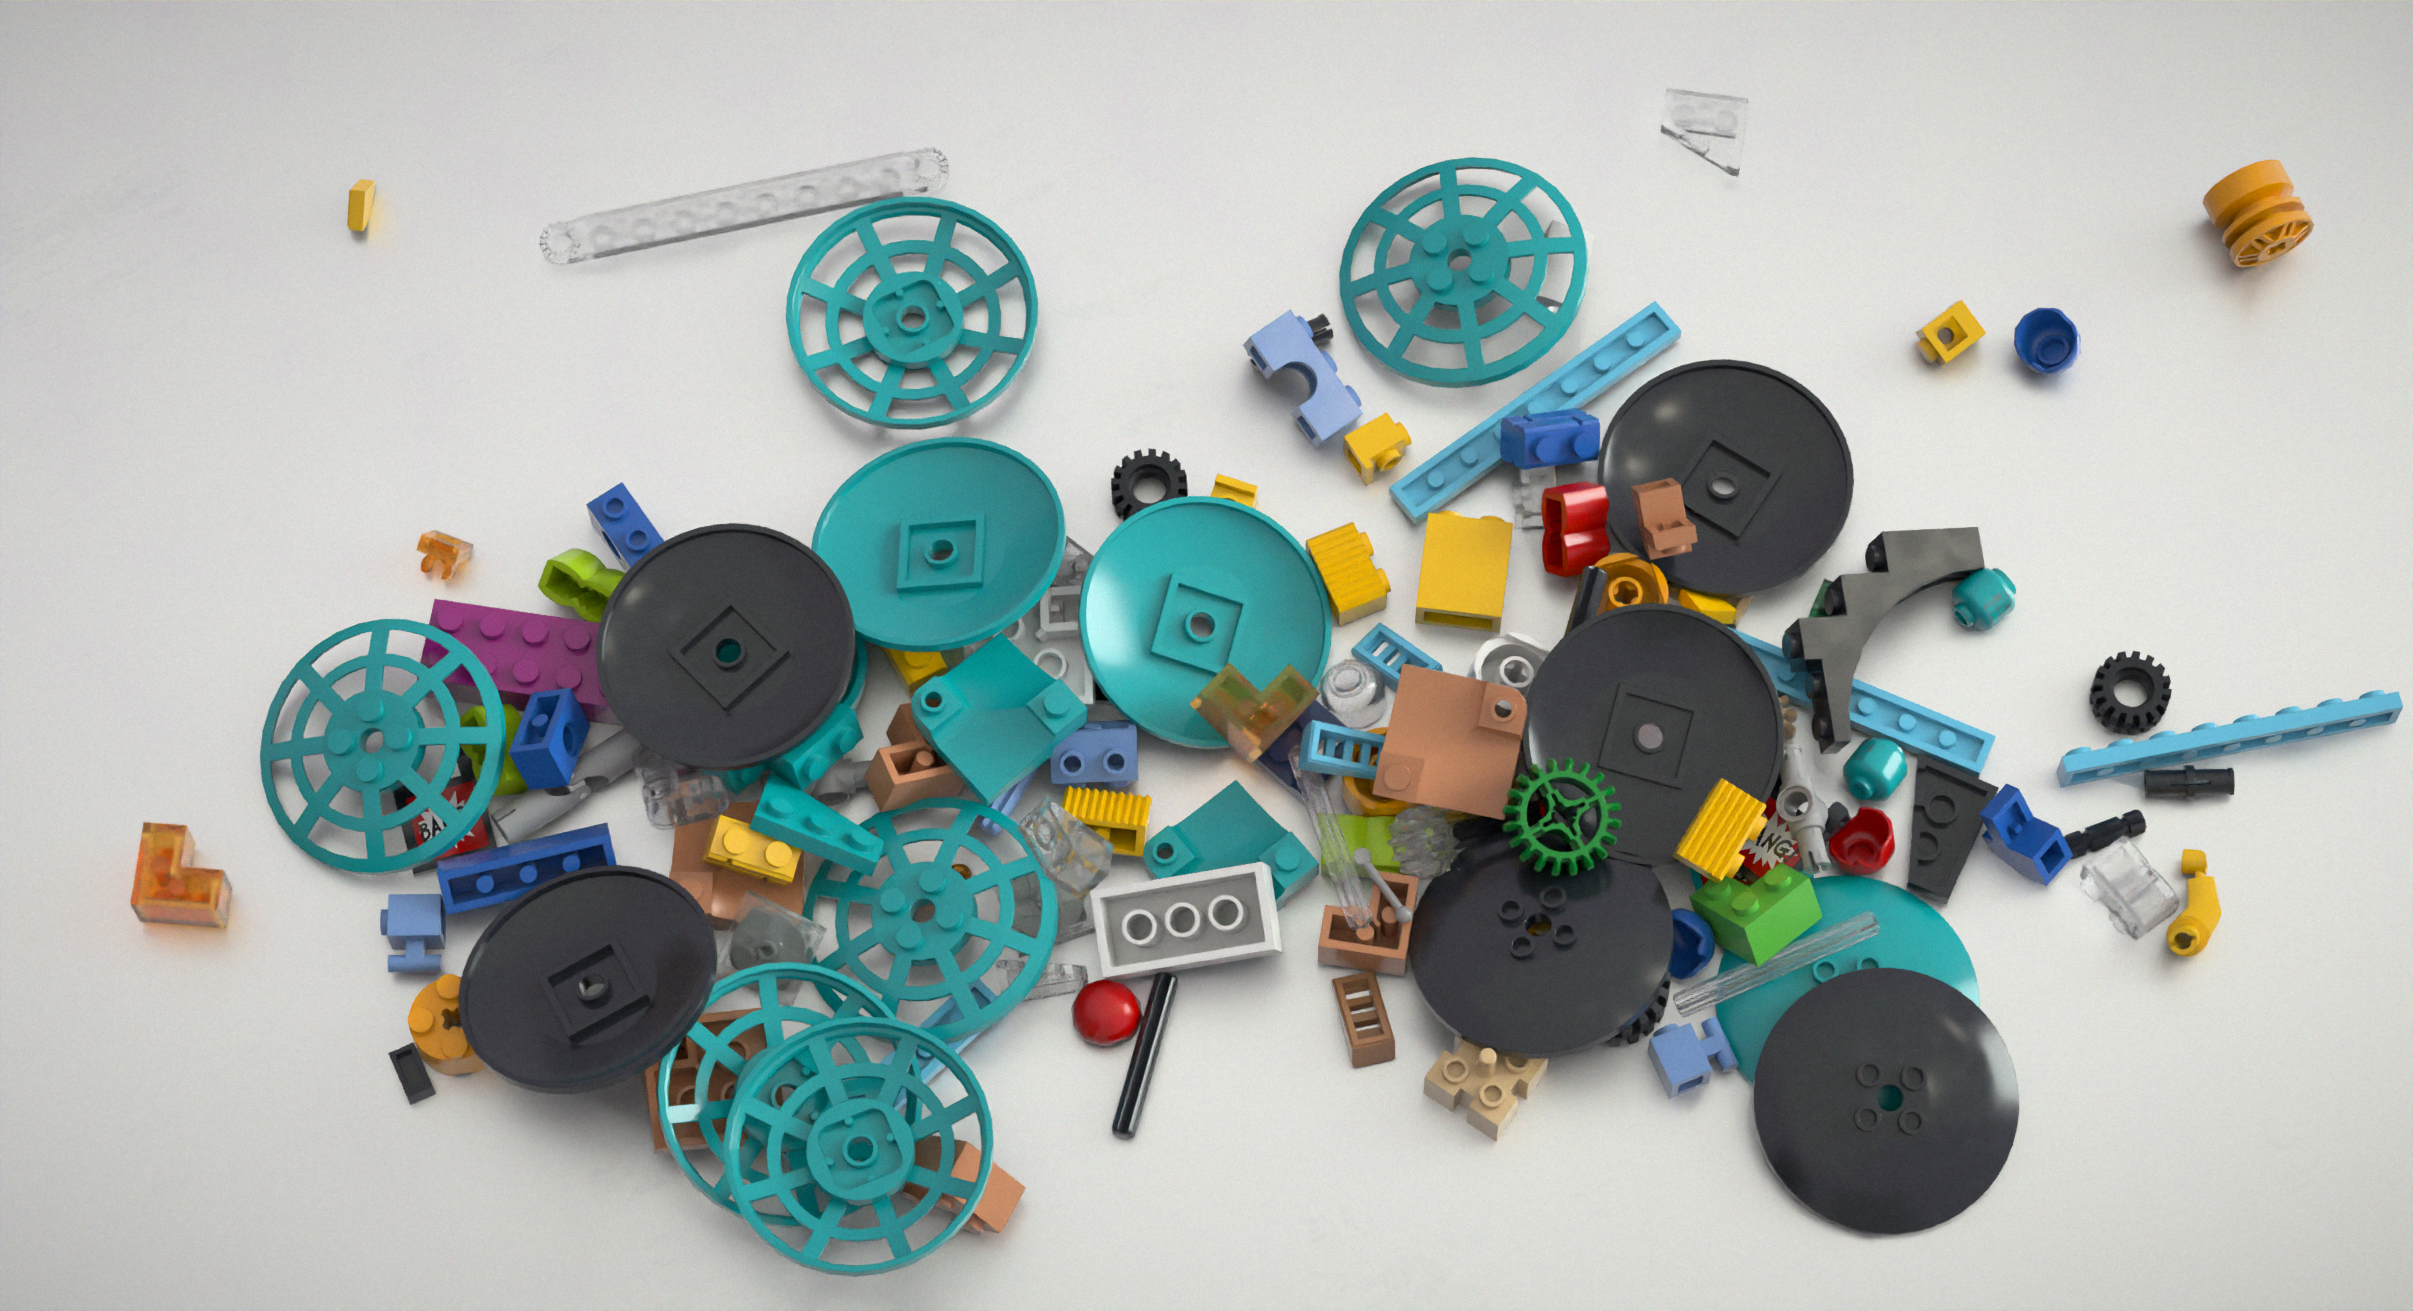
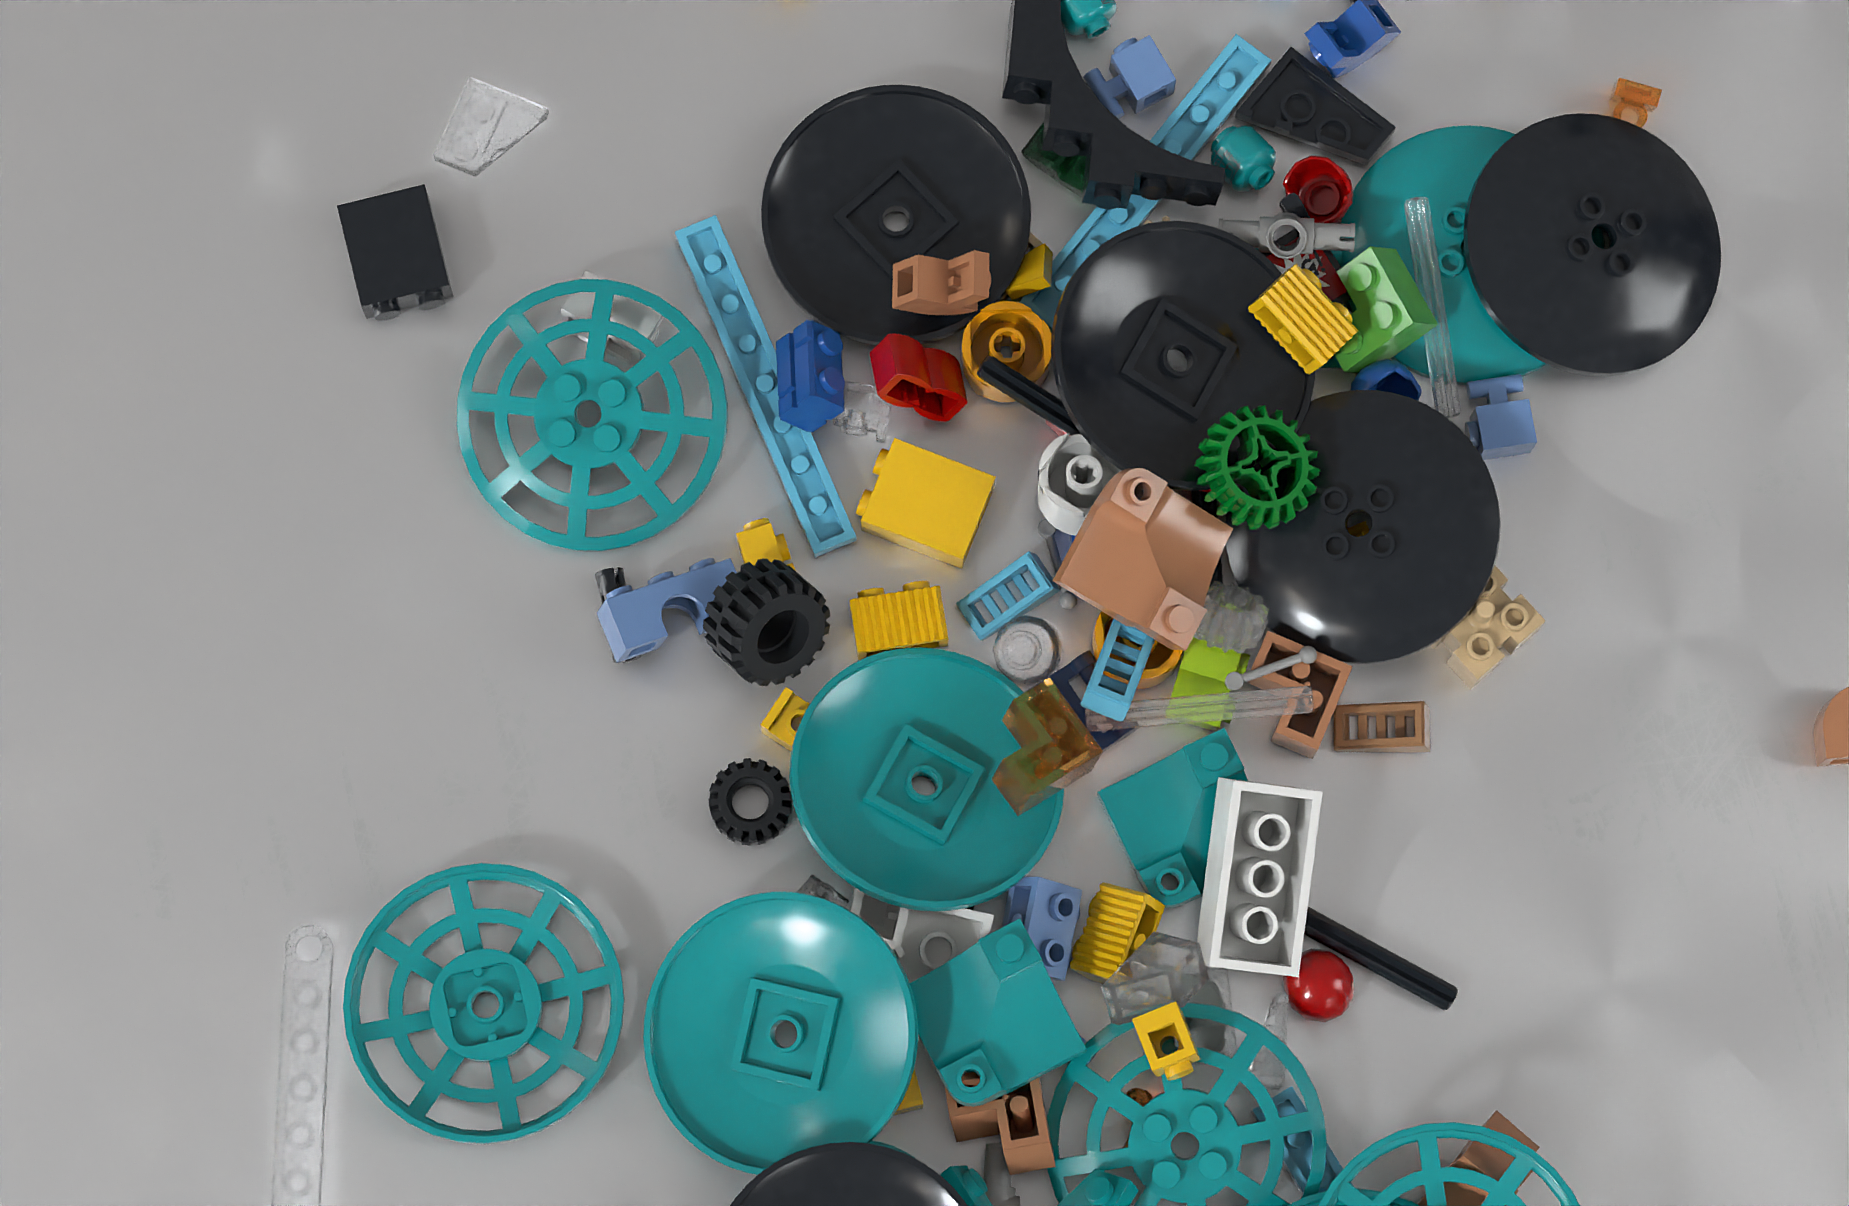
camera: 80 degrees left, 10 degrees up
none -> black brick [337,184,454,321]
none -> black tyre [703,558,830,686]
none -> medium blue brick [1083,35,1176,119]
none -> yellow brick [1132,1001,1201,1081]
none -> clear orange tile [1609,78,1662,128]

